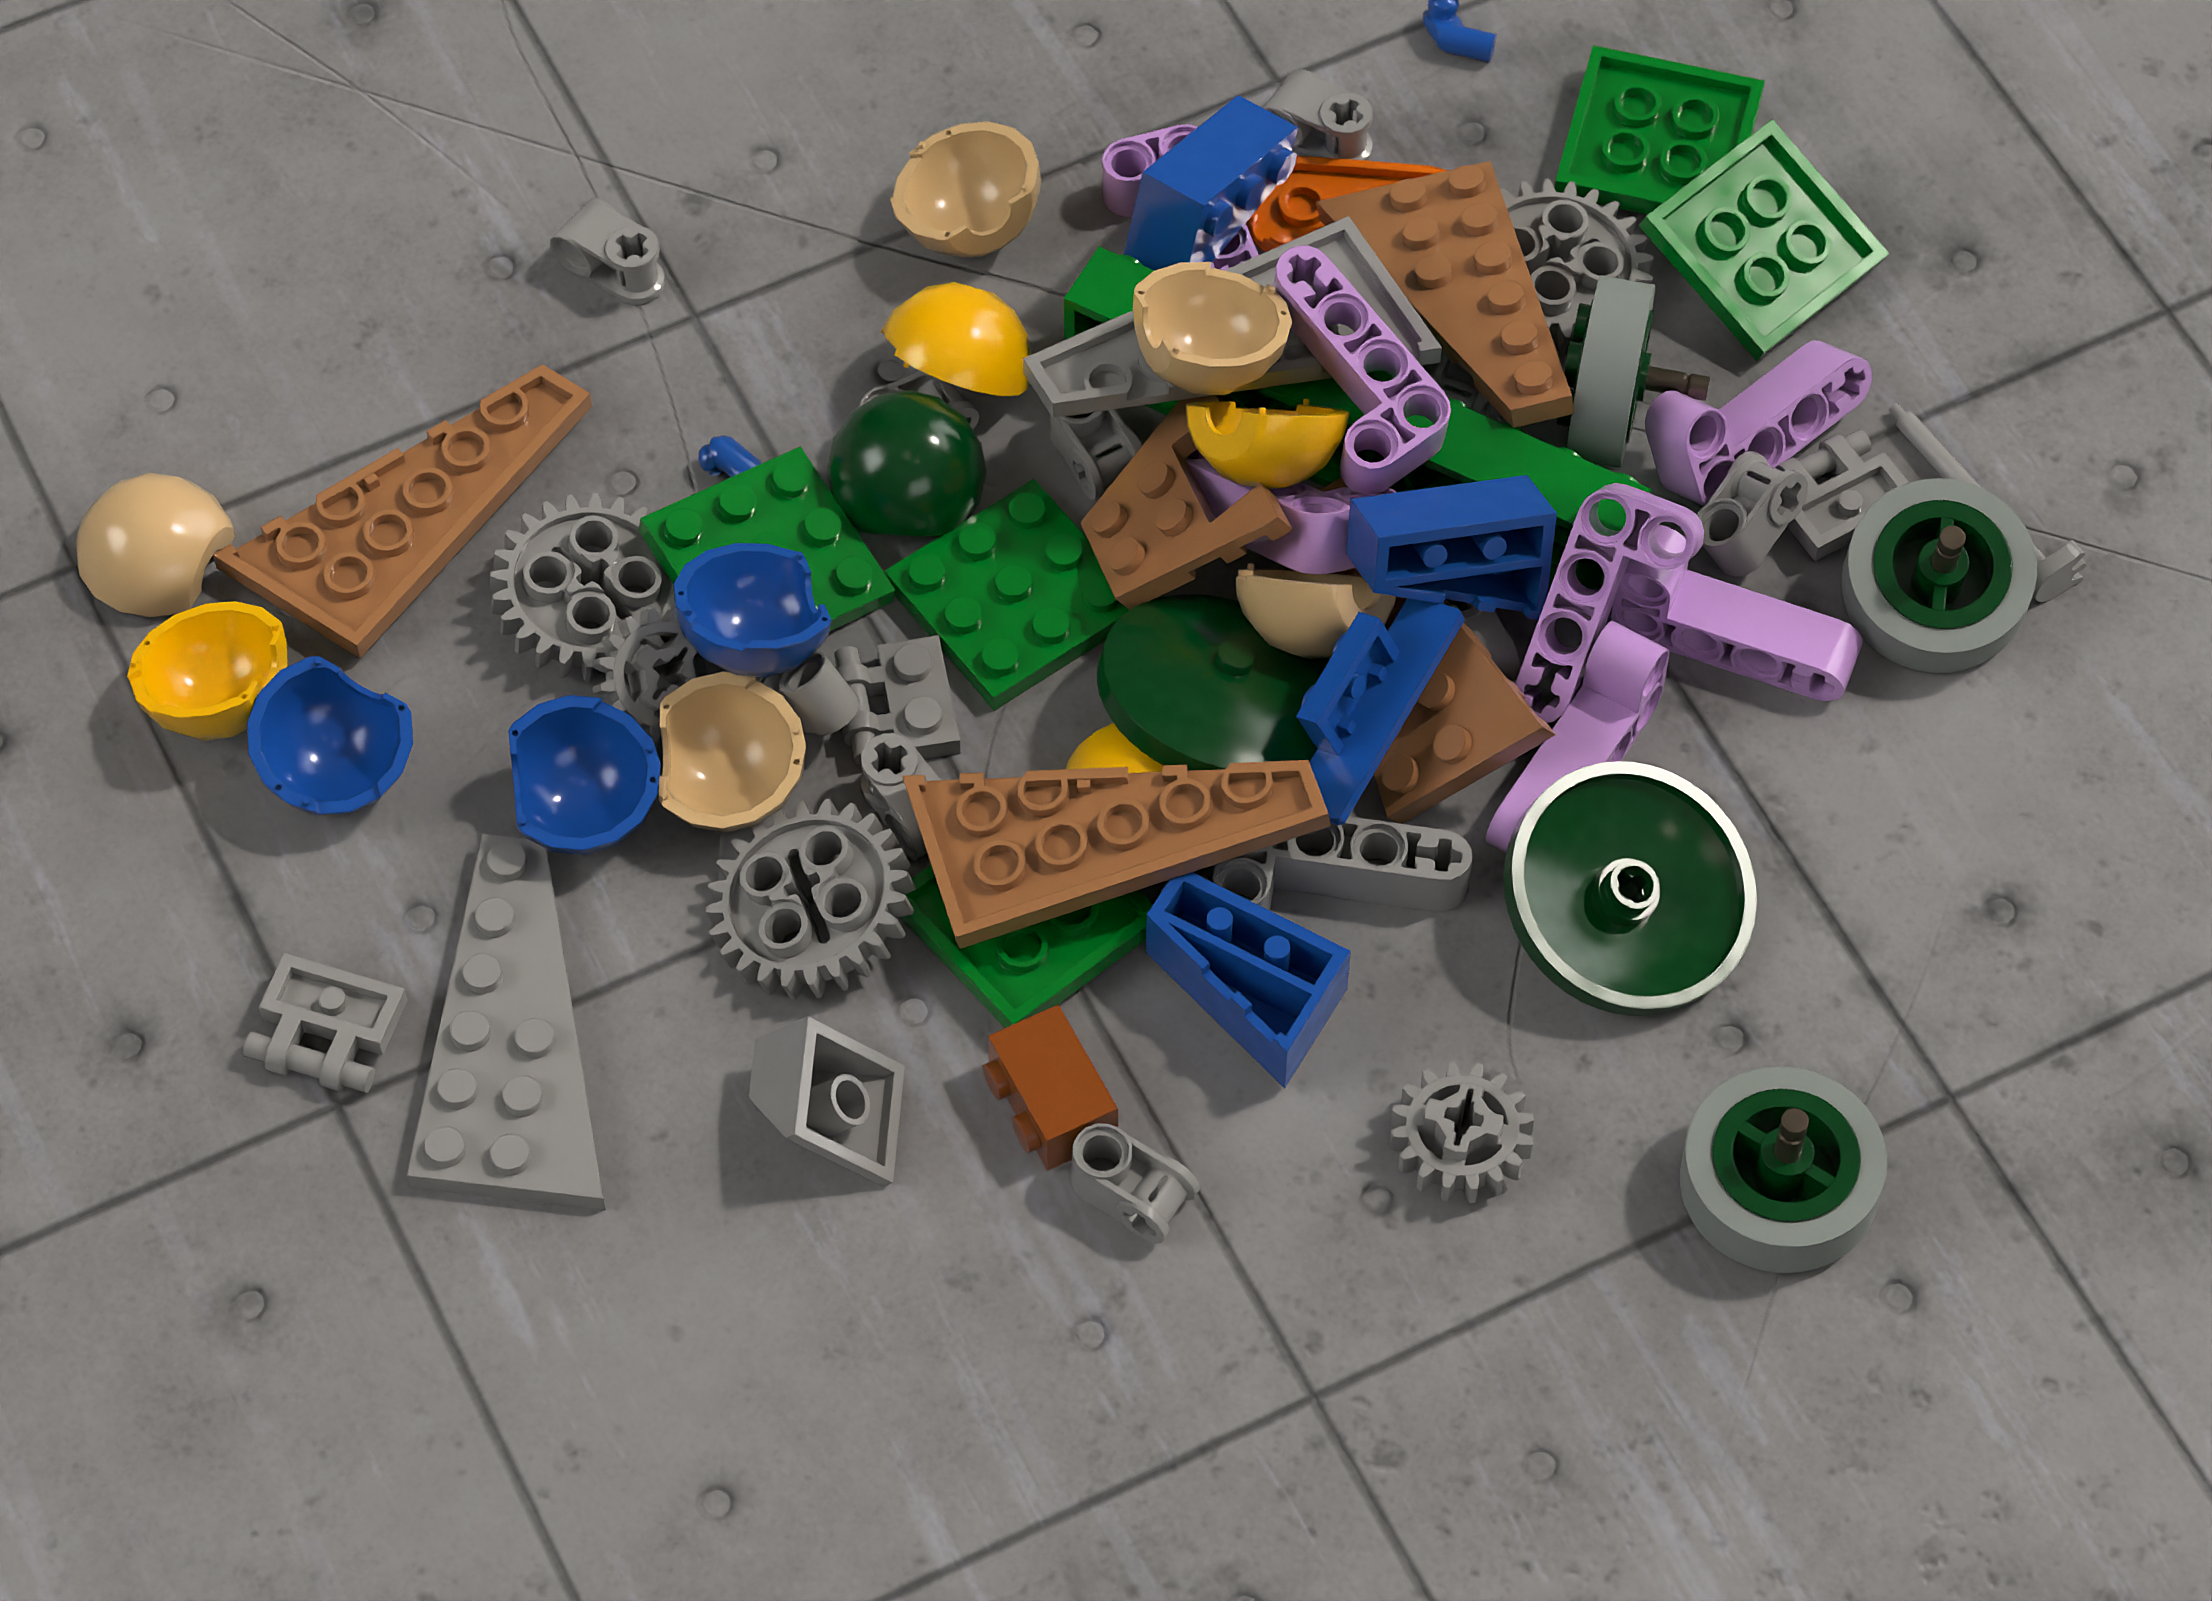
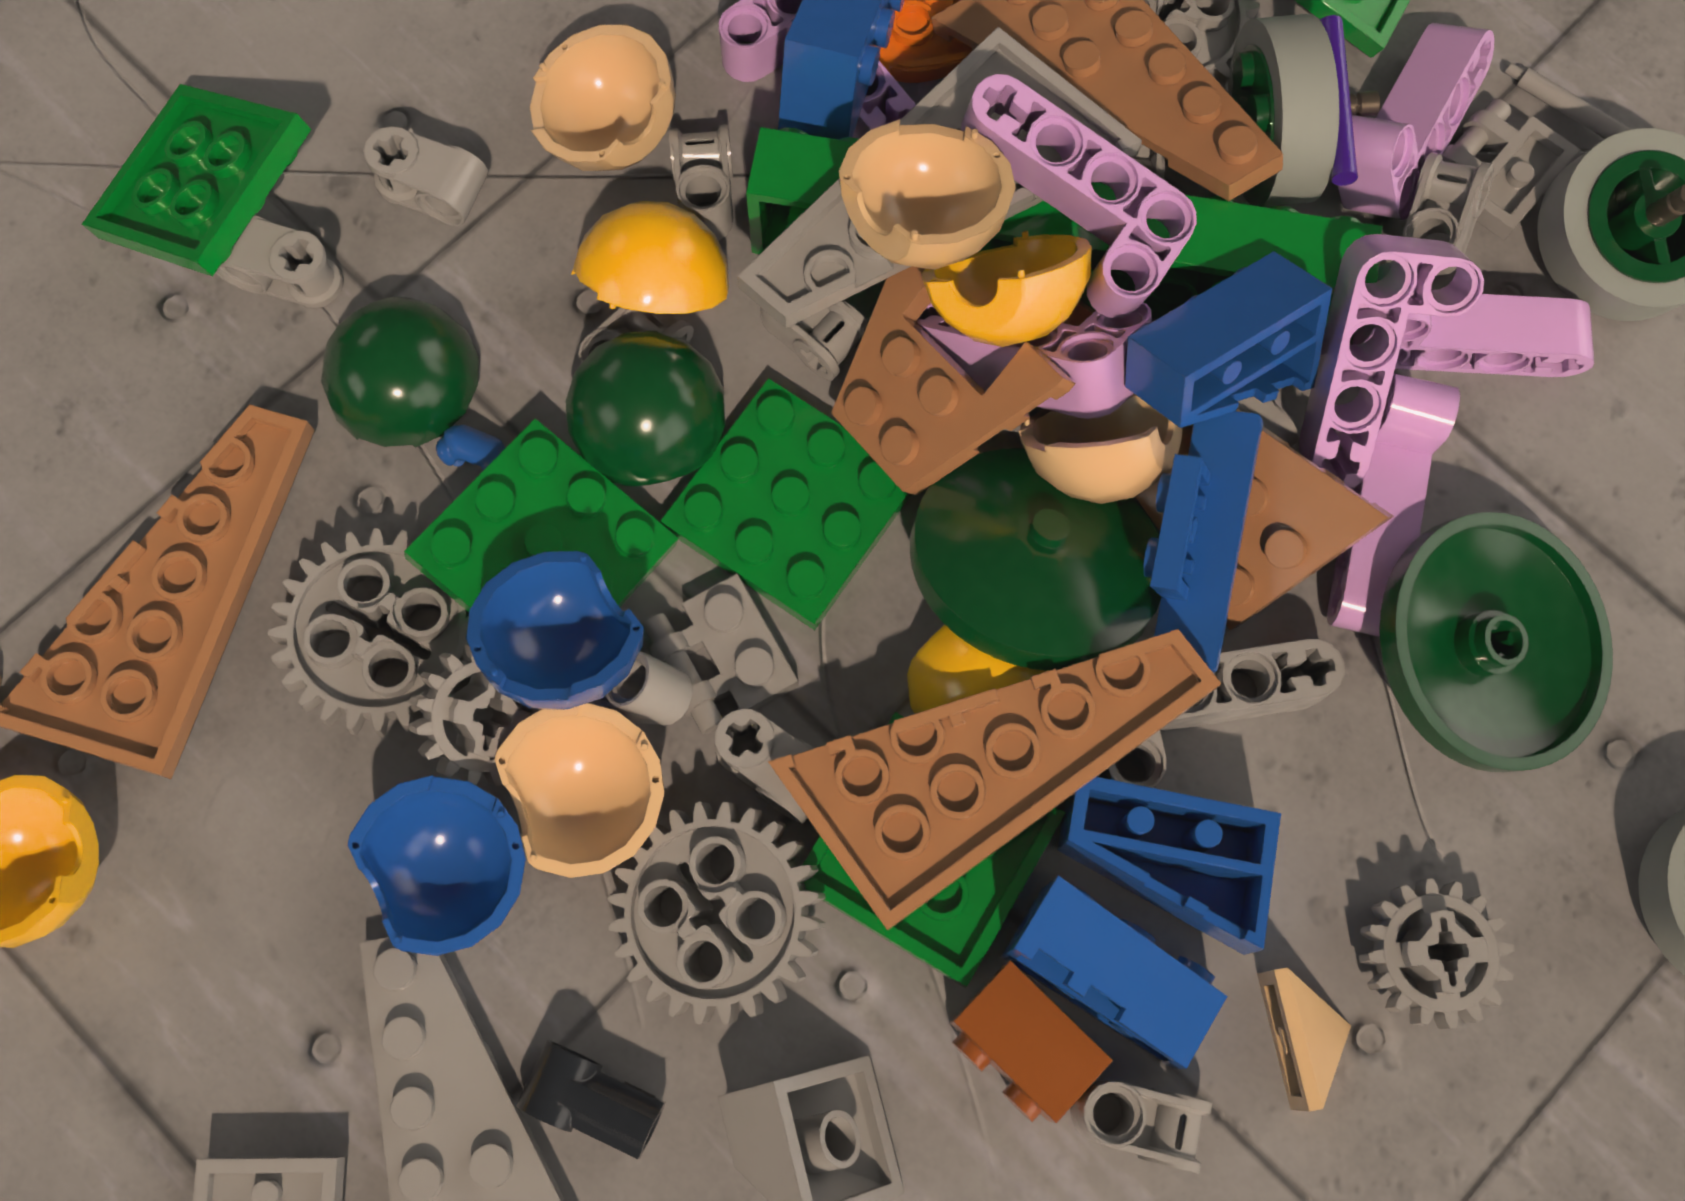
camera: 20 degrees left, 15 degrees up
blue cylinder [247,656,413,815] -> none
none -> green plate [82,84,312,277]
none -> dark green cylinder [321,297,479,448]
none -> light grey piece [363,126,488,226]
none -> black piece [516,1040,666,1159]
none -> light grey piece [669,124,734,241]
none -> blue wedge [1000,875,1228,1069]
none -> tan slope [1257,967,1351,1112]
none -> dark purple bar [1320,15,1358,186]

